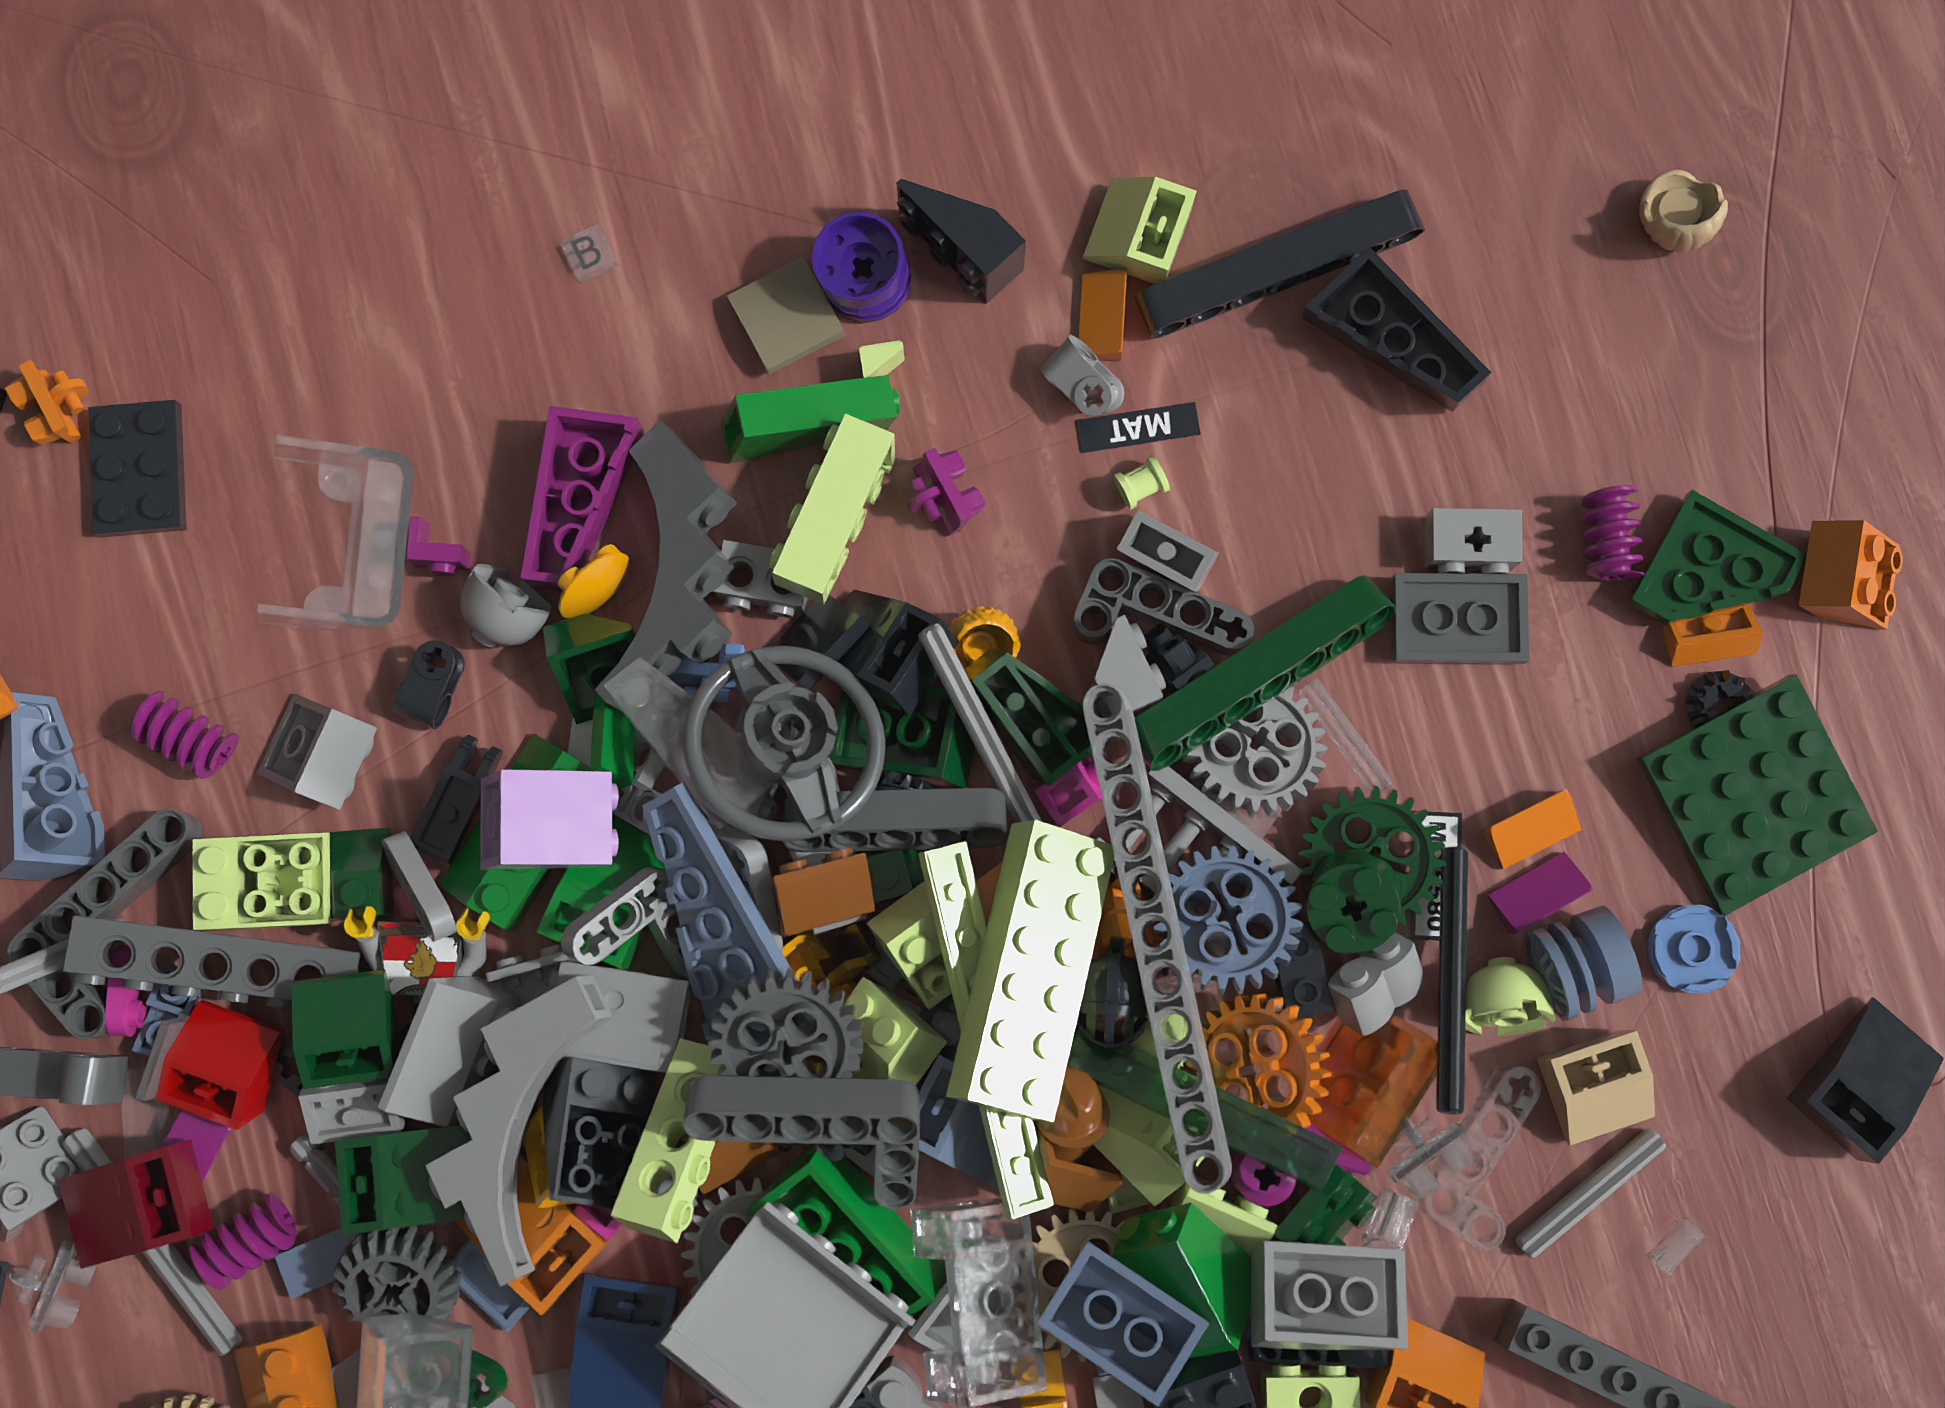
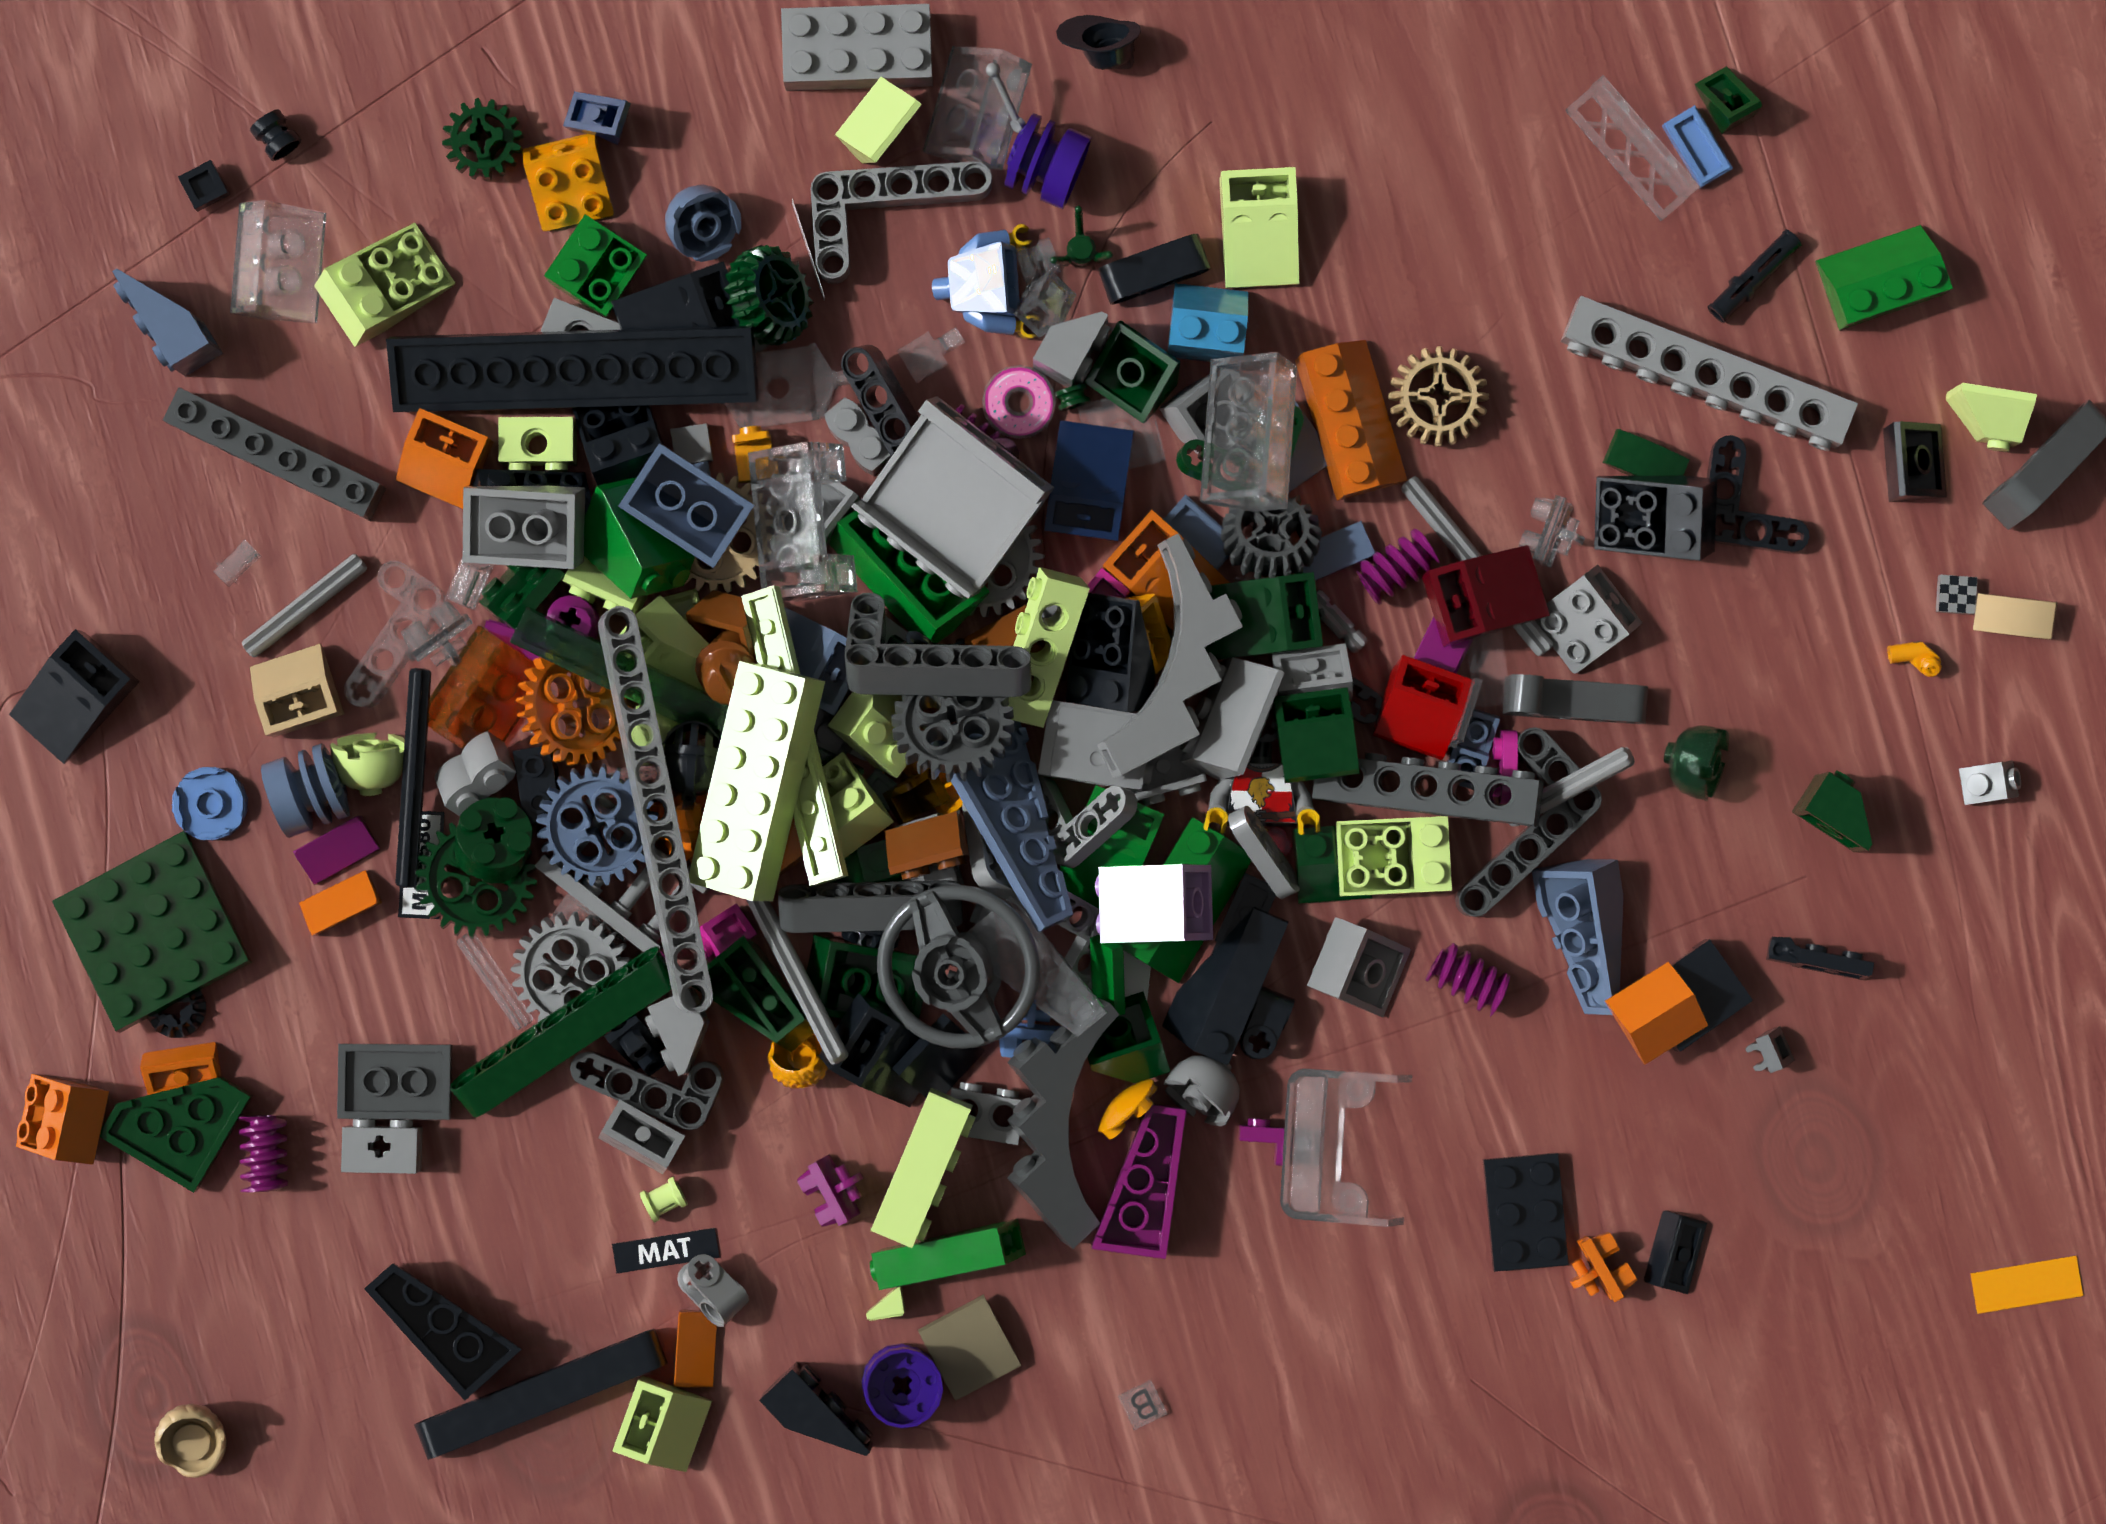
camera: 175 degrees right, 5 degrees up
none -> black wedge [1162,907,1289,1065]

